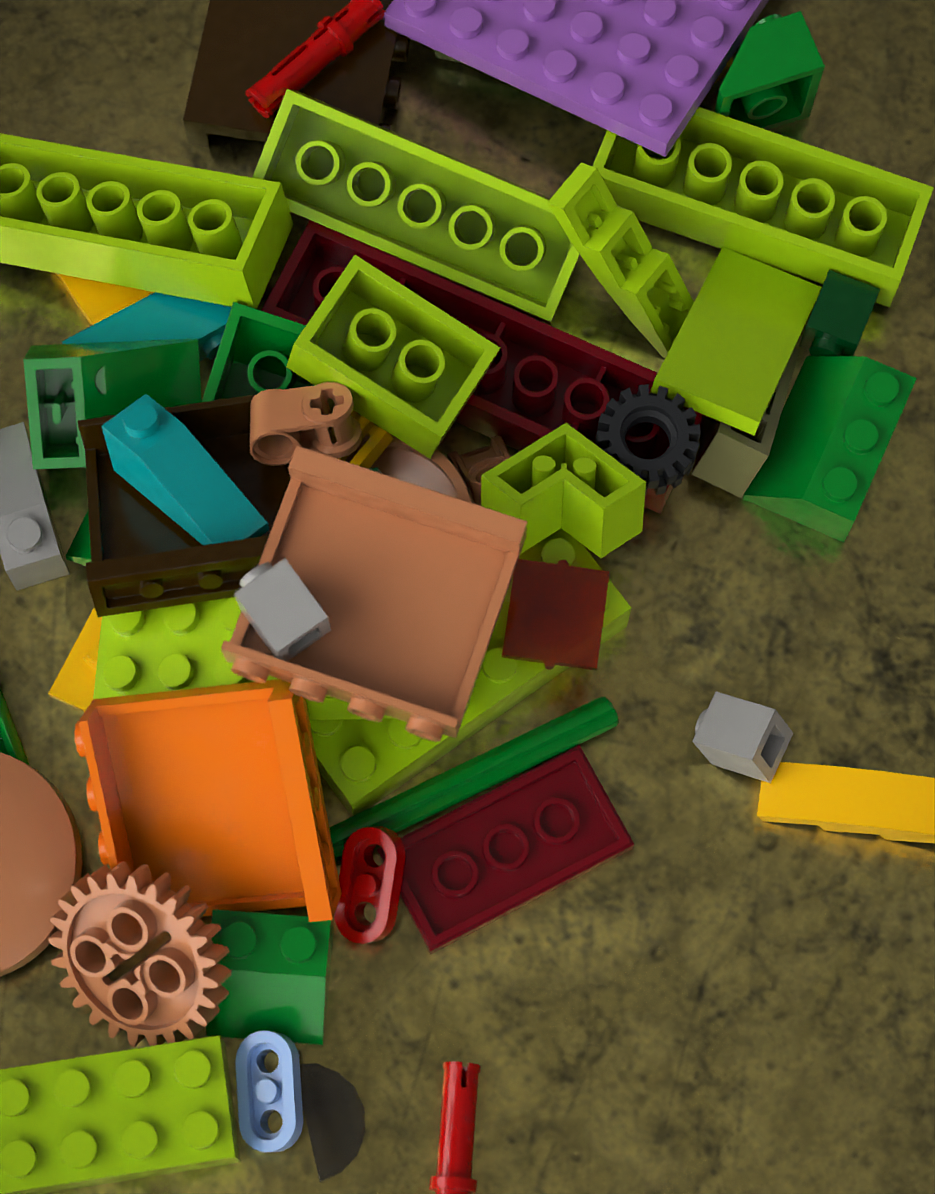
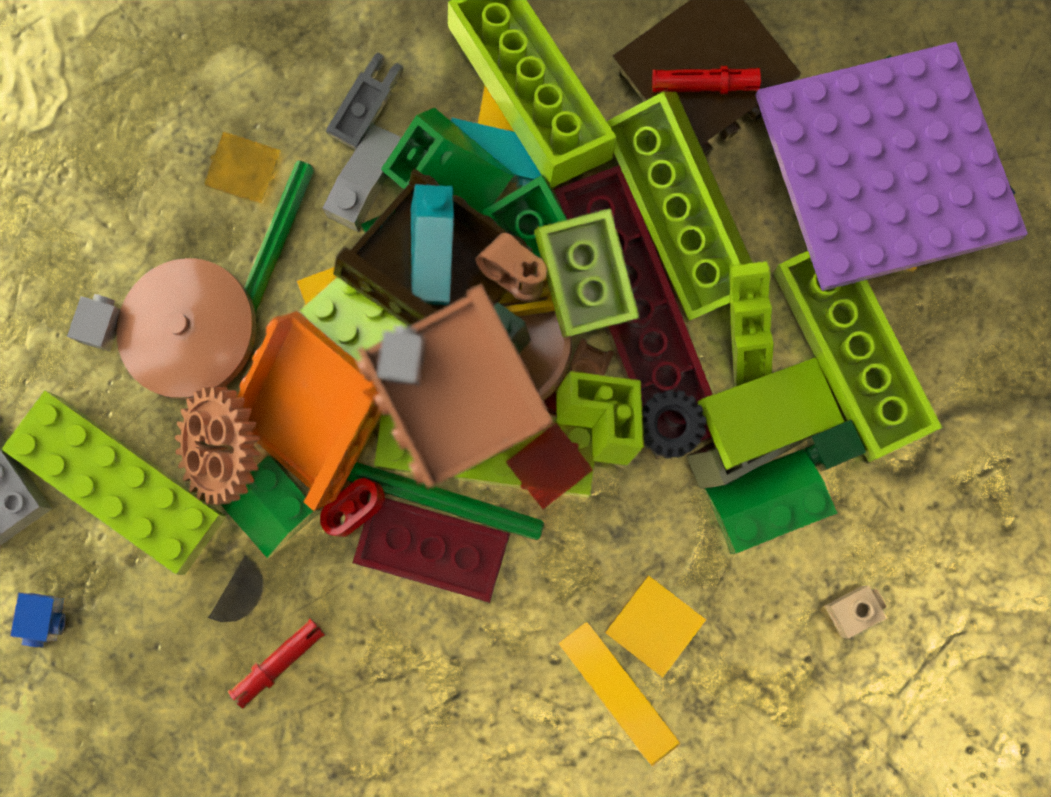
camera: 50 degrees right, 10 degrees up
light blue plate [235,1031,303,1152] -> none
light grey brick [692,691,793,783] -> none
green slope [714,11,825,130] -> none
none -> yellow tile [605,575,706,678]

